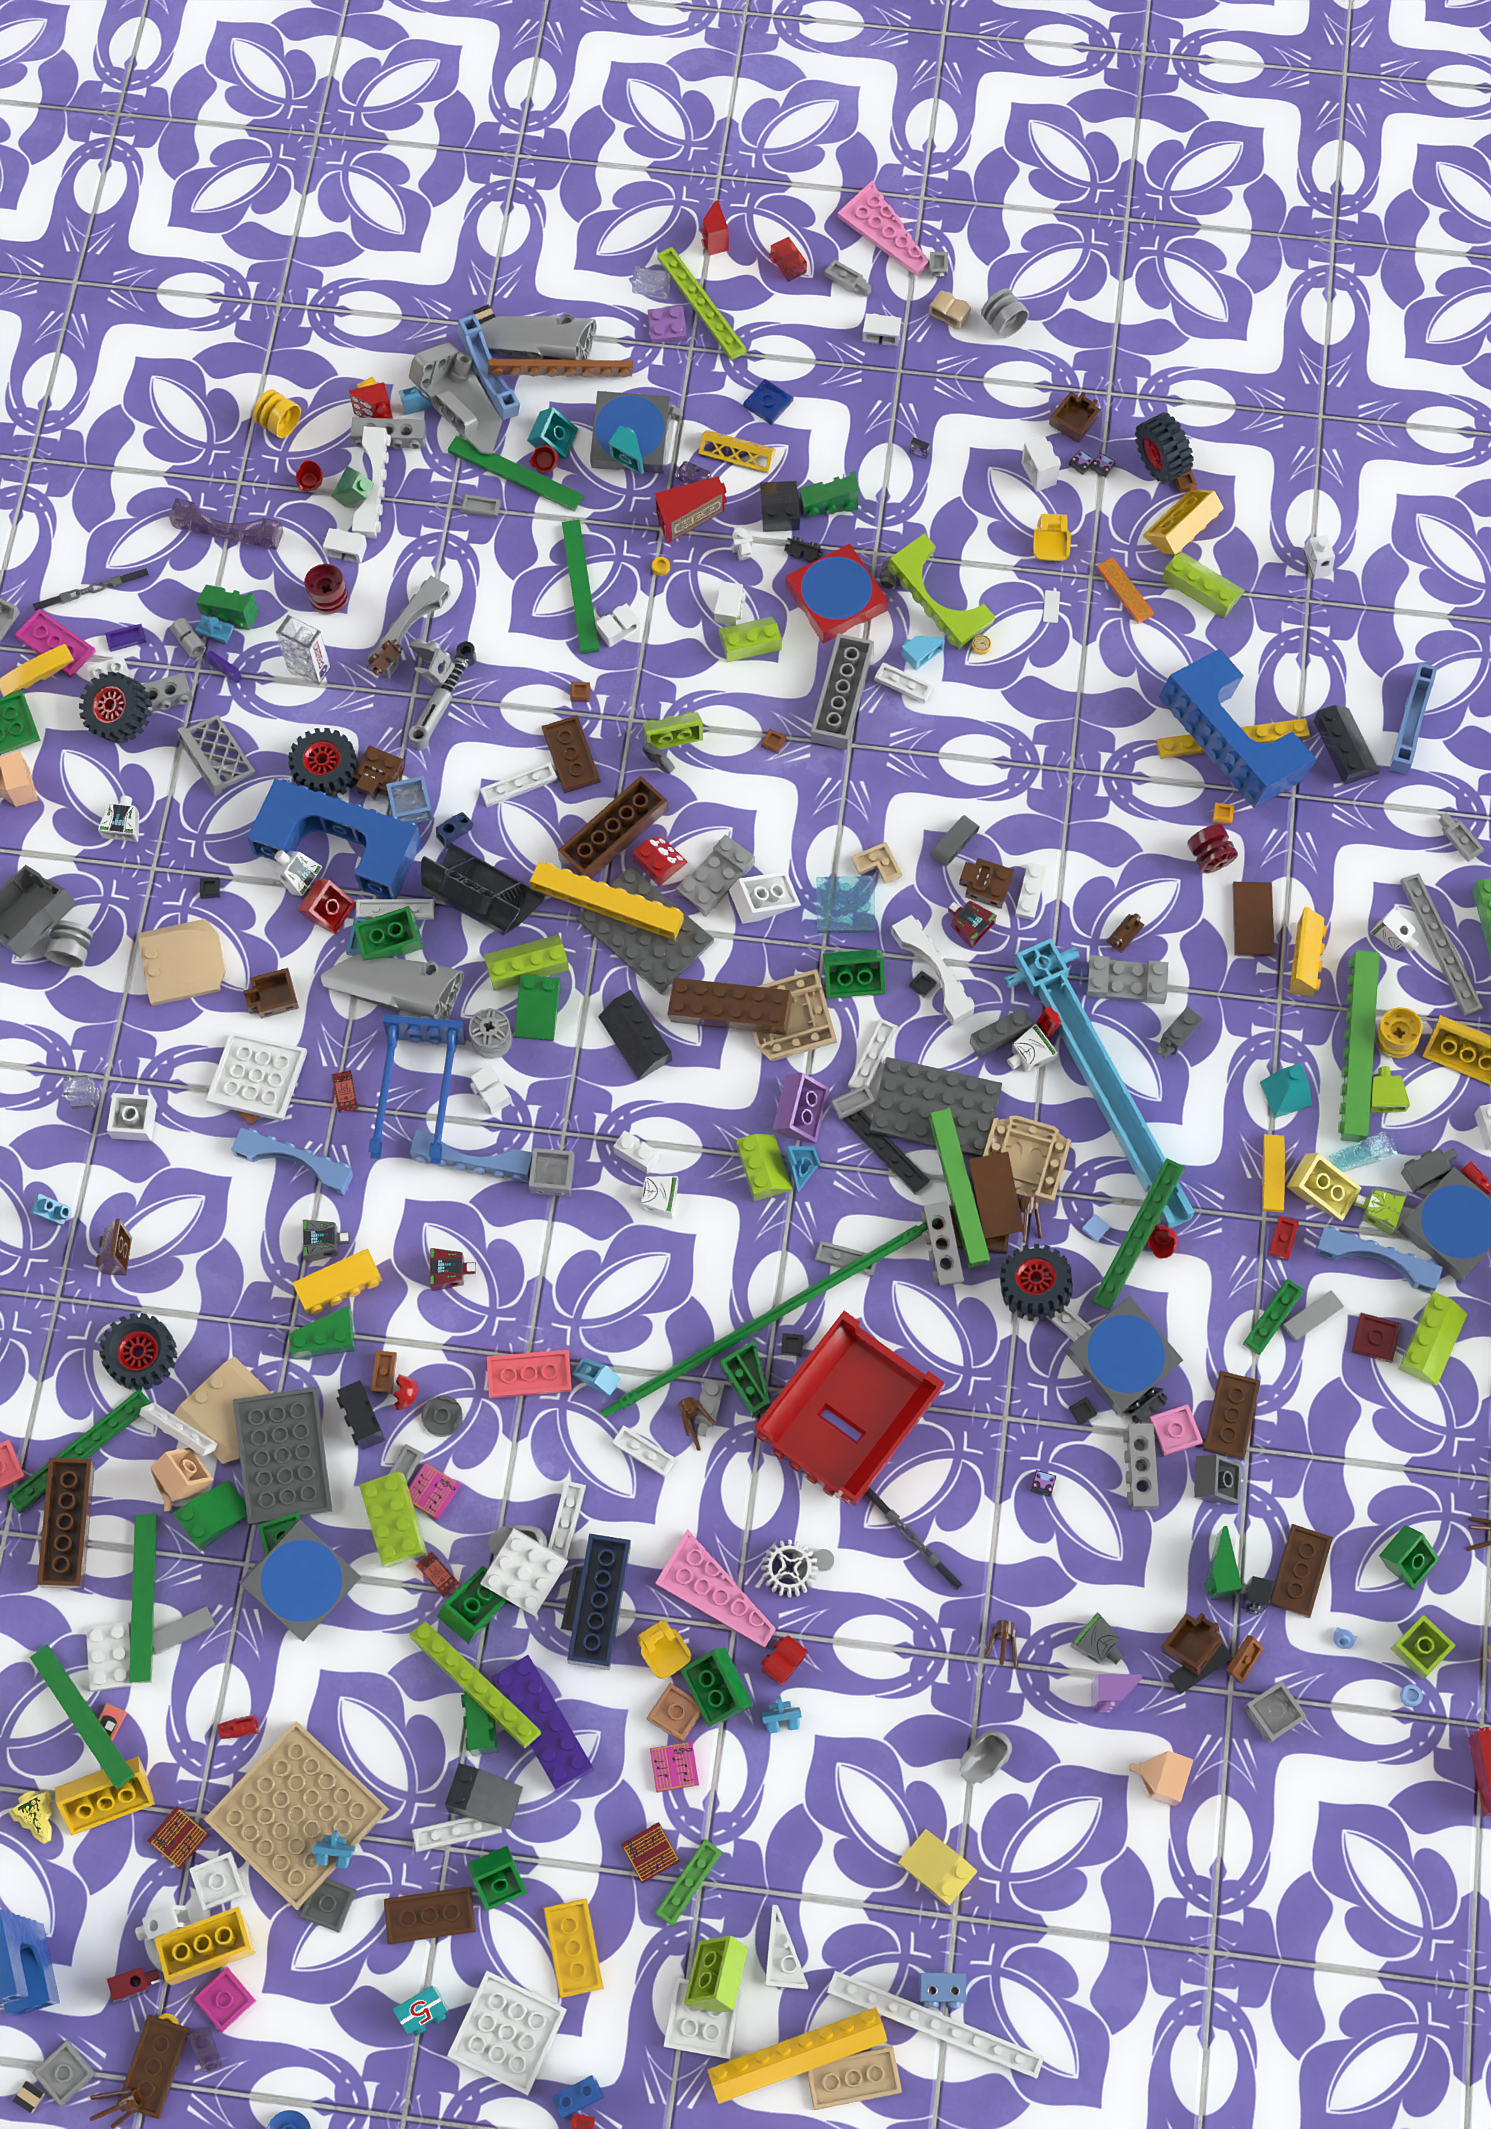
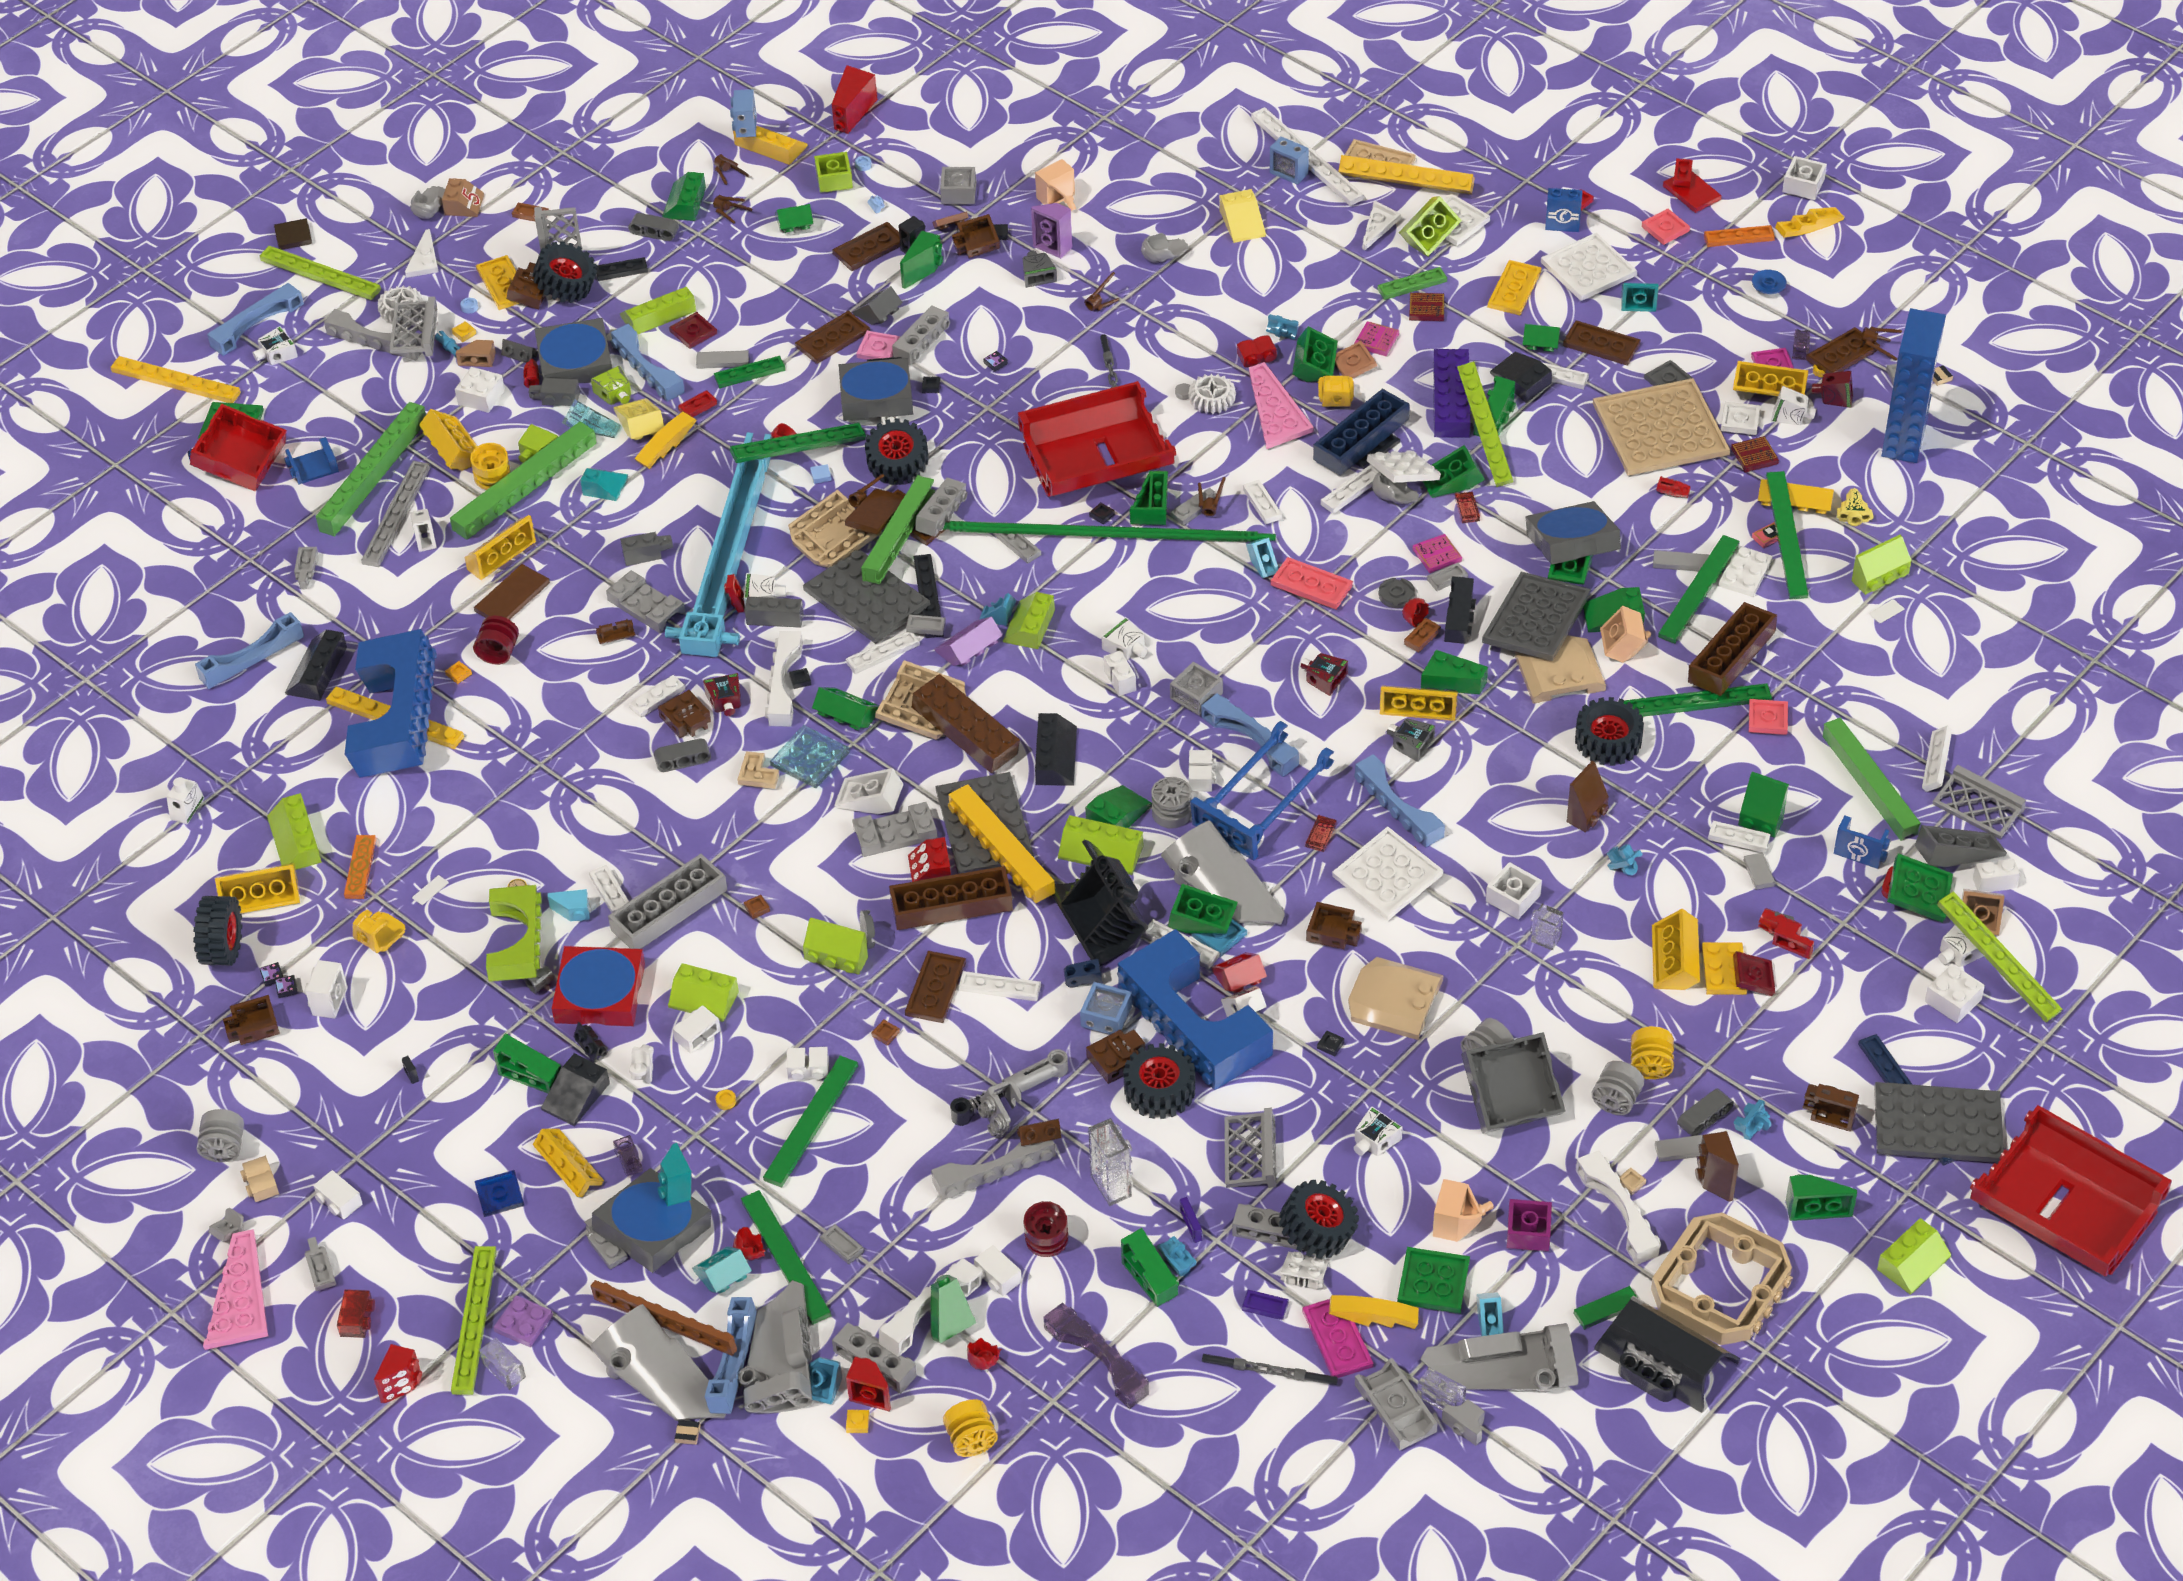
camera: 145 degrees left, 20 degrees down
white plate [139,1402,218,1456] -> none
light grey pin [170,618,206,658] -> none
dark azure hips [312,1830,356,1868] -> none
lime brick [359,1471,428,1568] -> none
red slope [655,476,727,543] -> none

